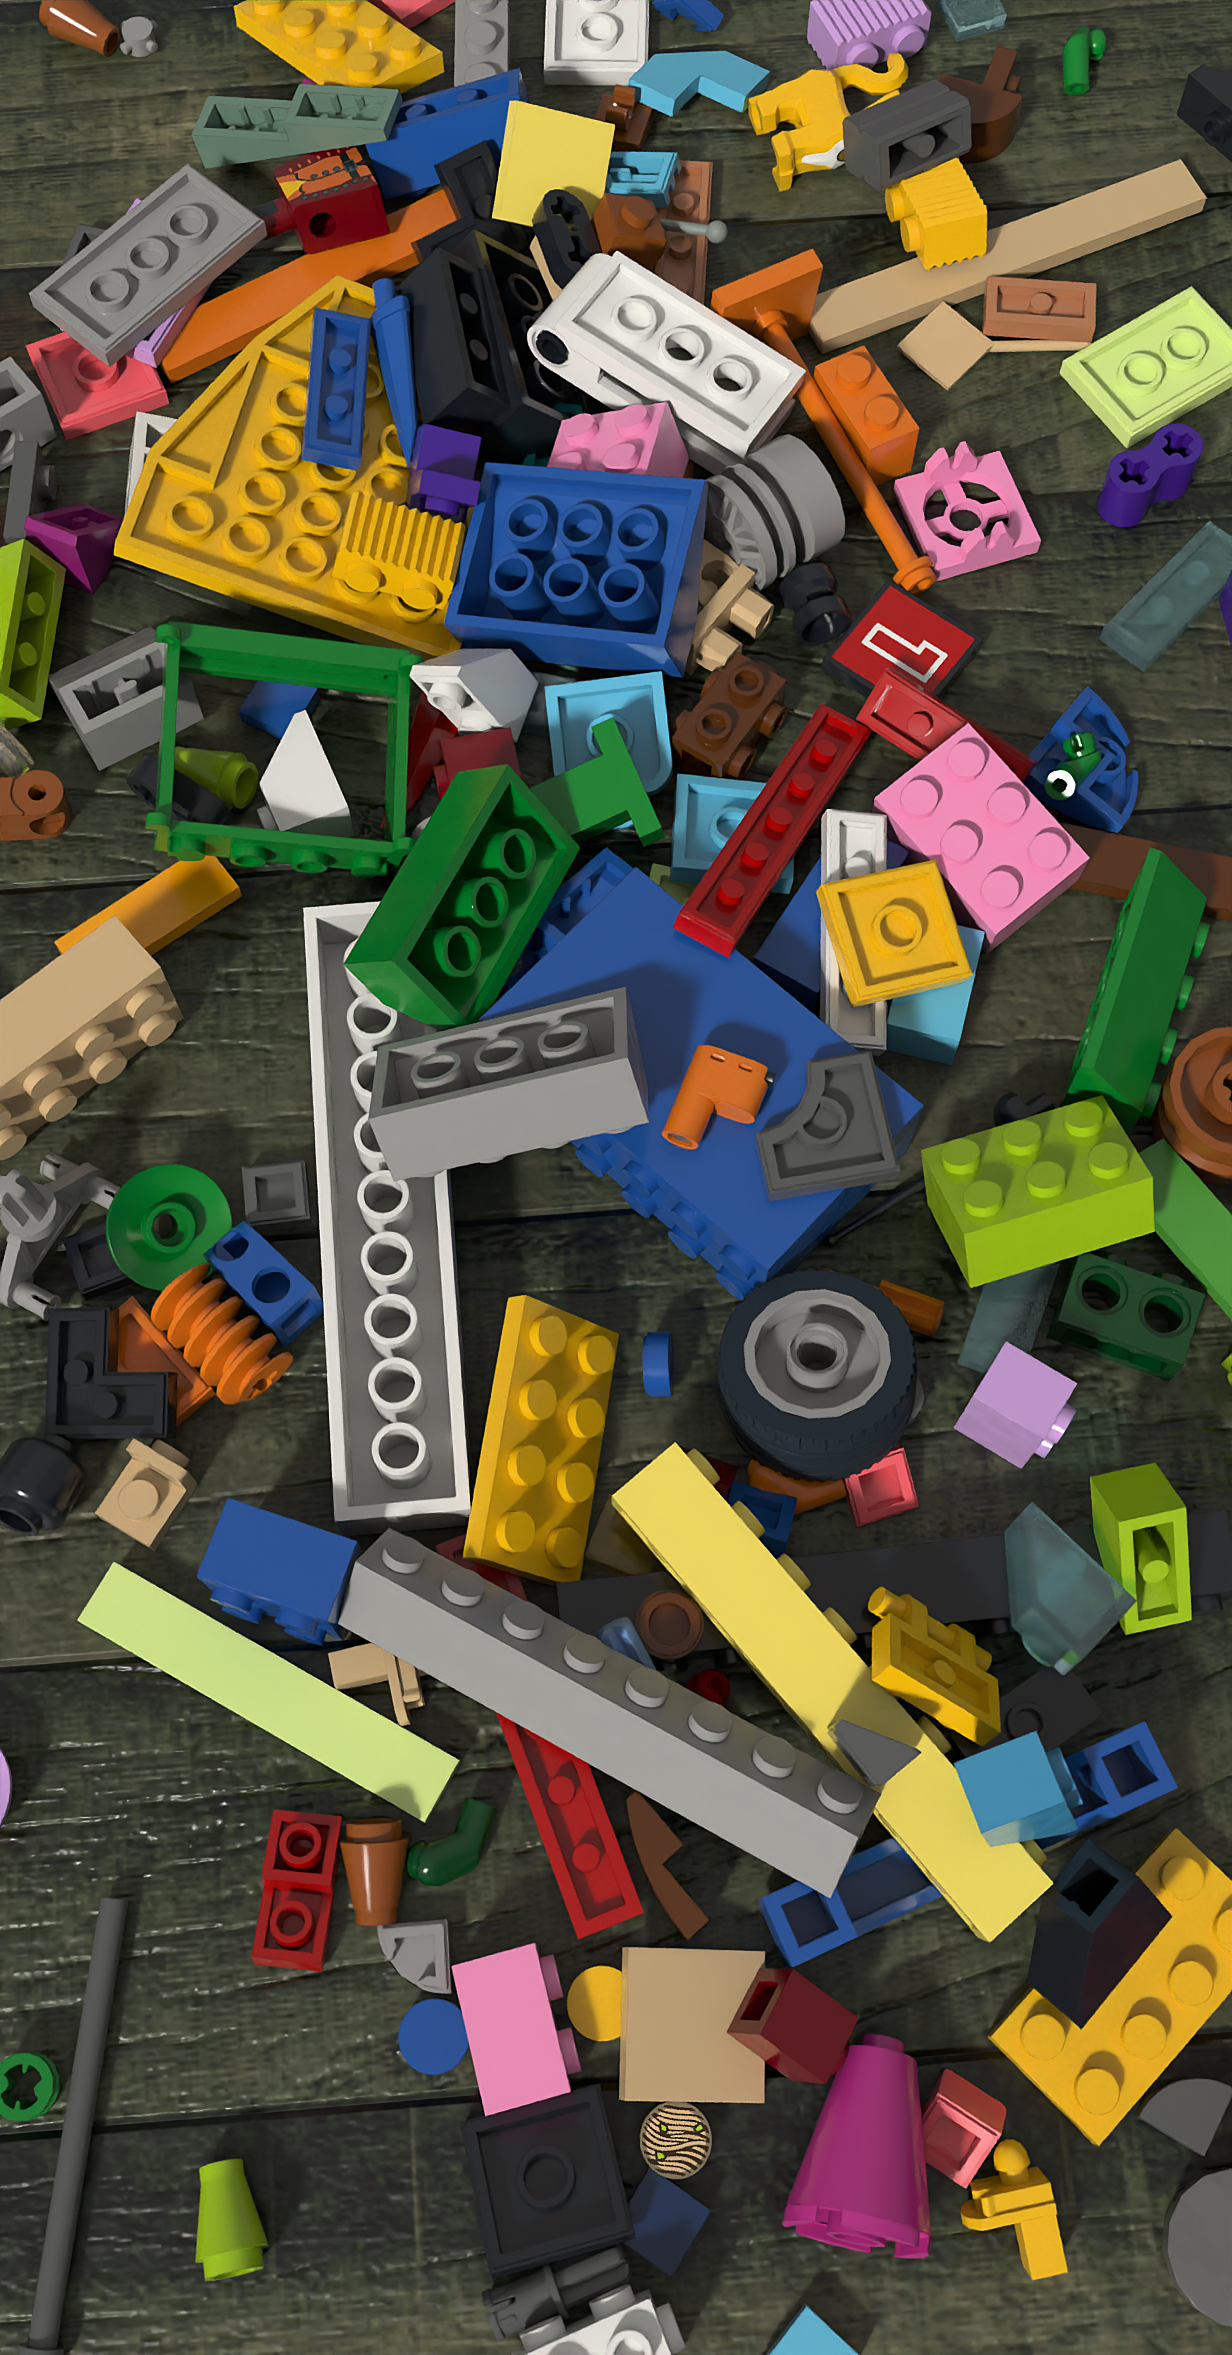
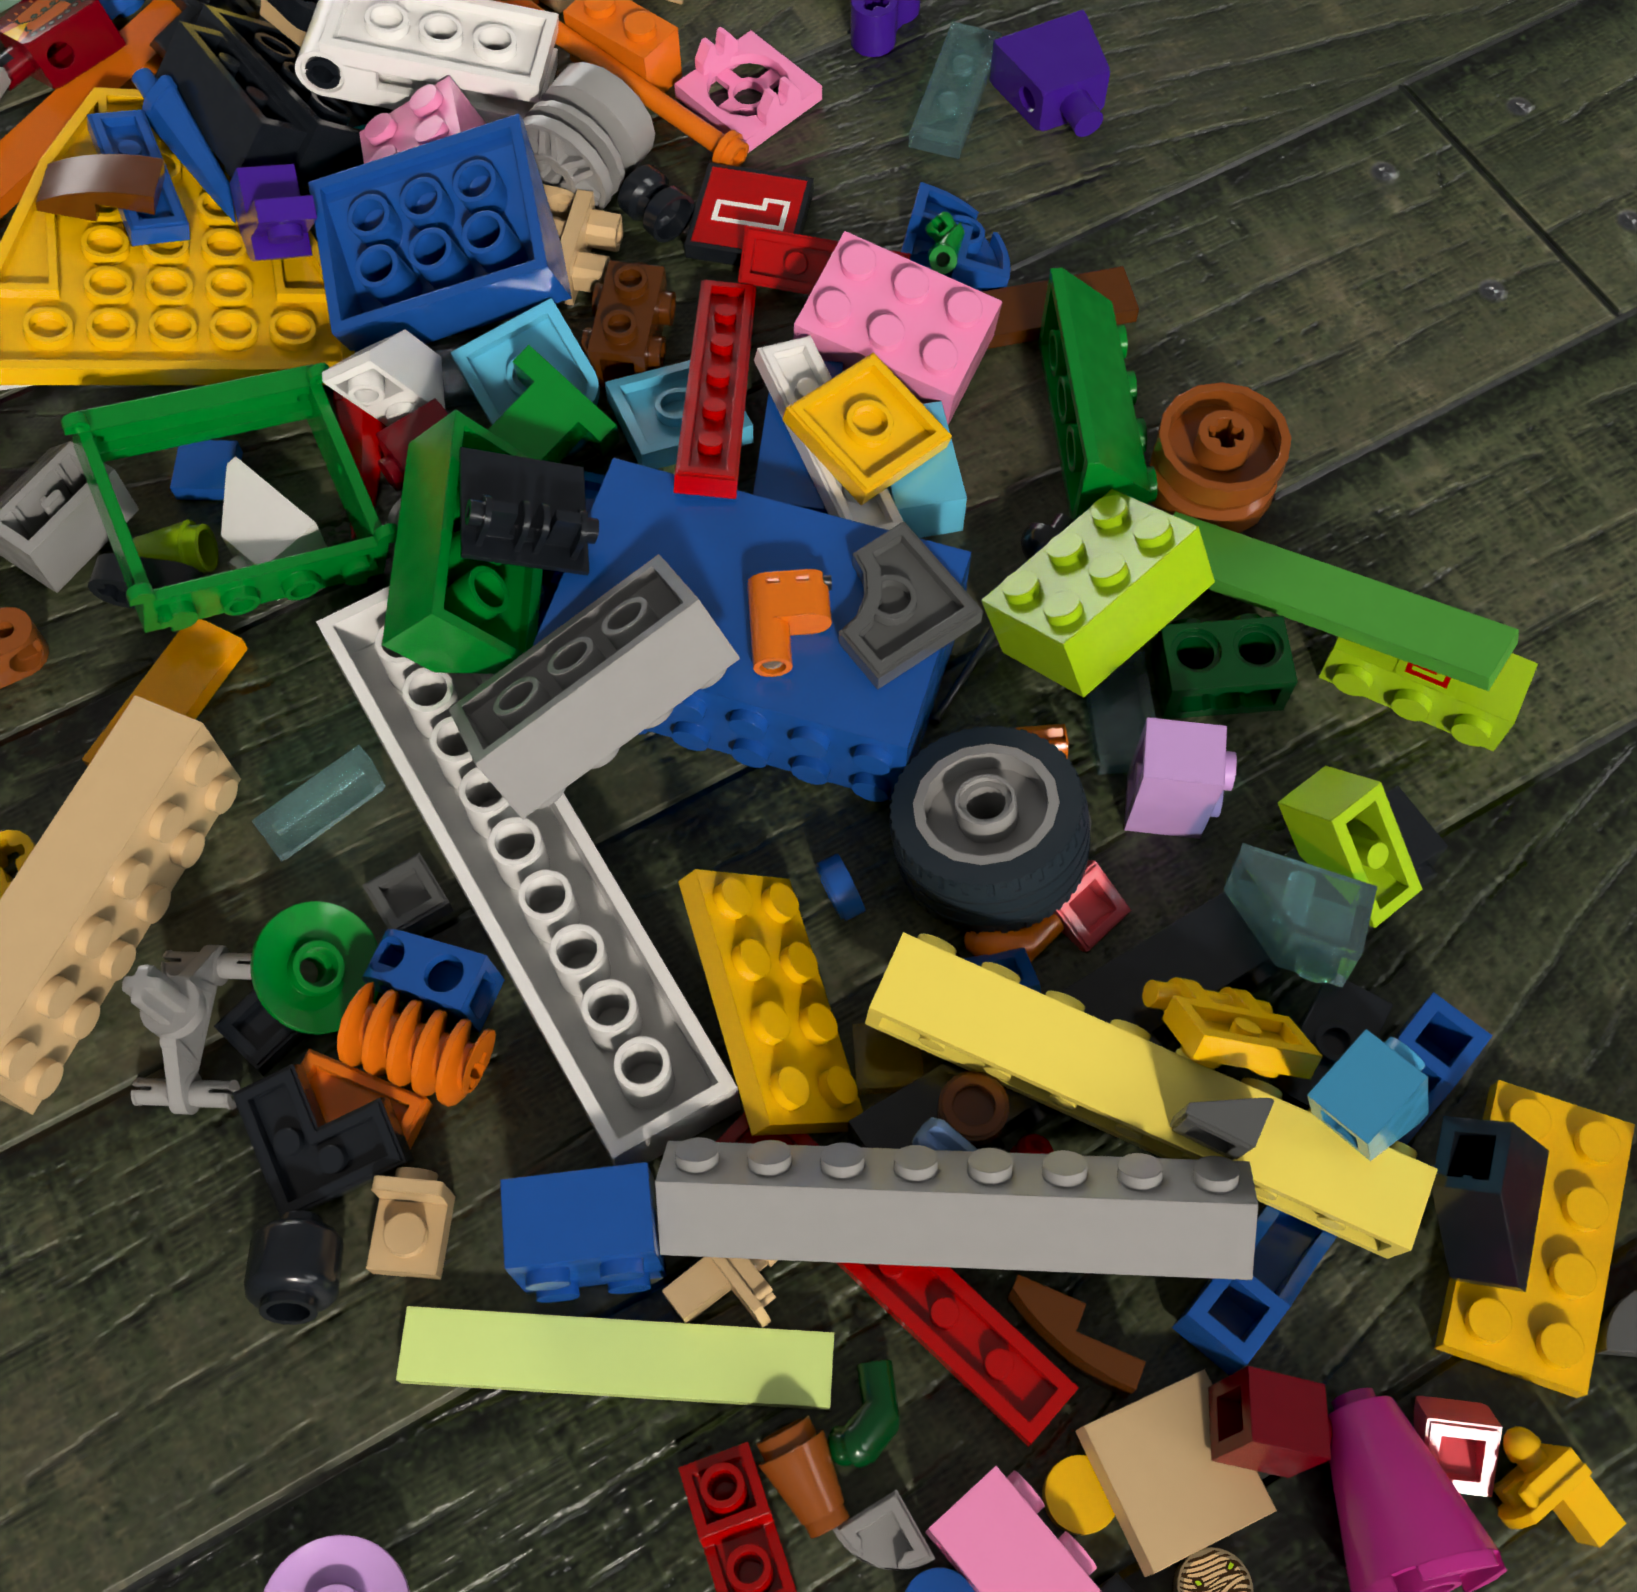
camera: 25 degrees left, 5 degrees down
yellow brick [331,490,466,610] -> none
none -> reddish brown slope [36,154,165,222]
none -> clear light blue tile [252,745,386,862]
none -> black hinge [459,447,599,576]

